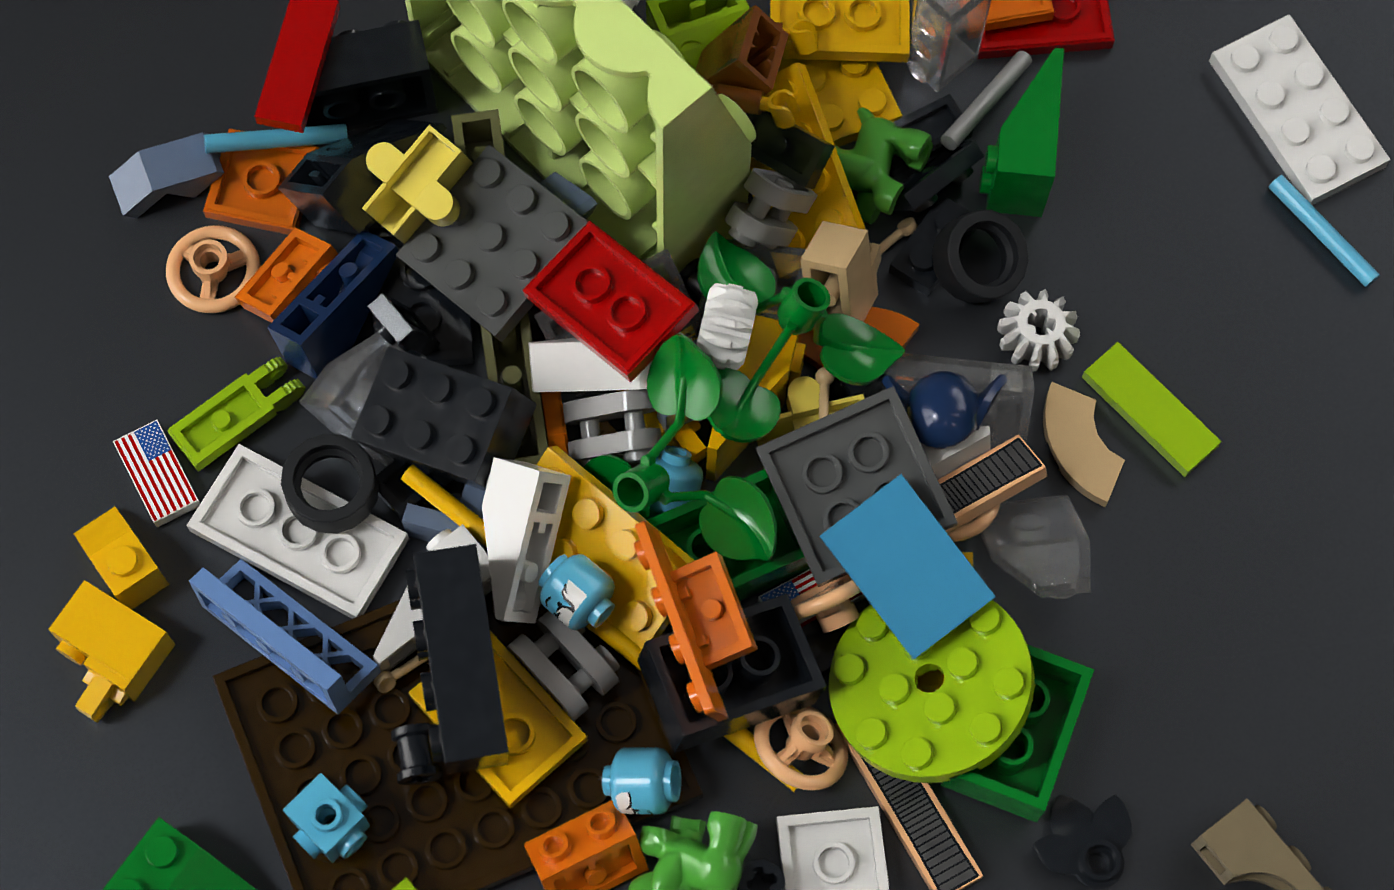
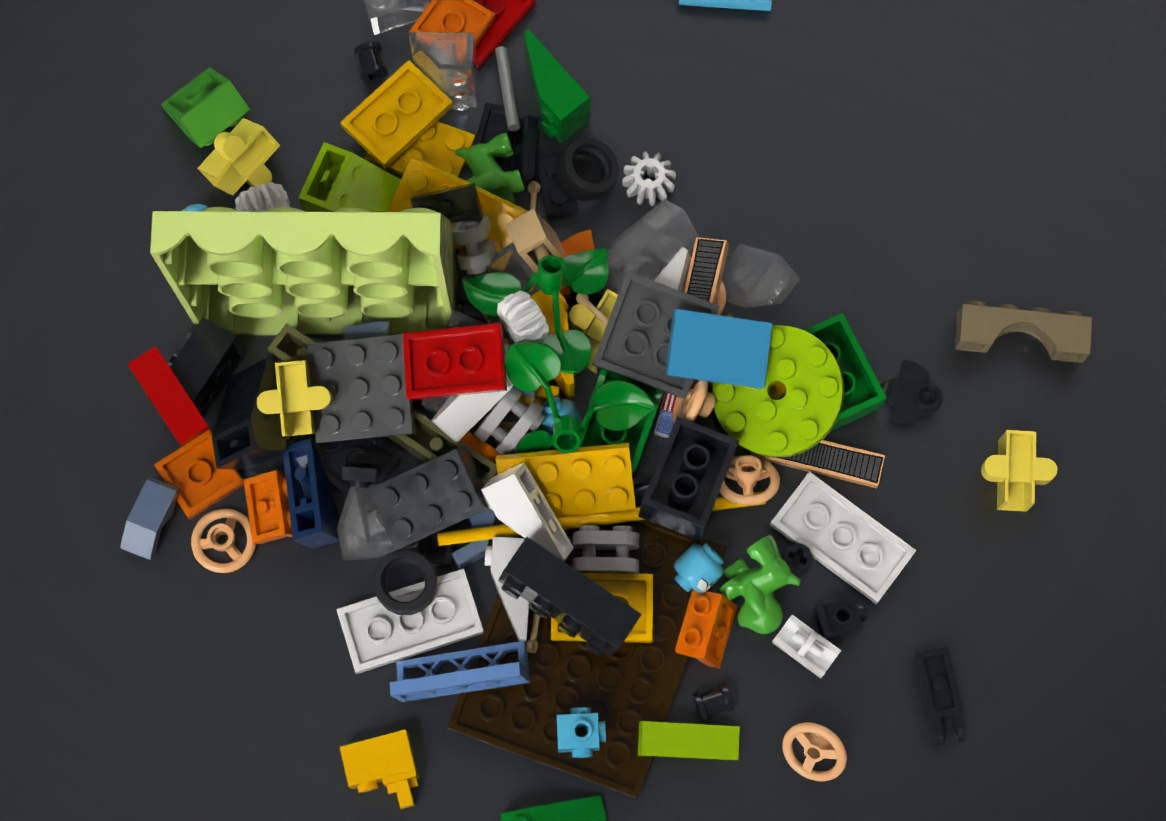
camera: 45 degrees left, 5 degrees up
yellow slope [73,506,169,610] -> none
tile [113,420,200,528] -> none
lime hinge [167,357,306,472] -> none
medium azure bar [204,124,348,154] -> none
black bush [391,723,444,785] -> none
medium azure head [538,554,615,630] -> none
orange bracket [634,520,758,722] -> none
dark orange torso [695,4,819,129] -> none
dark blue piece [882,371,1008,449] -> none
tan tile [1043,382,1125,507] -> none
lime tile [1082,342,1222,477] -> none

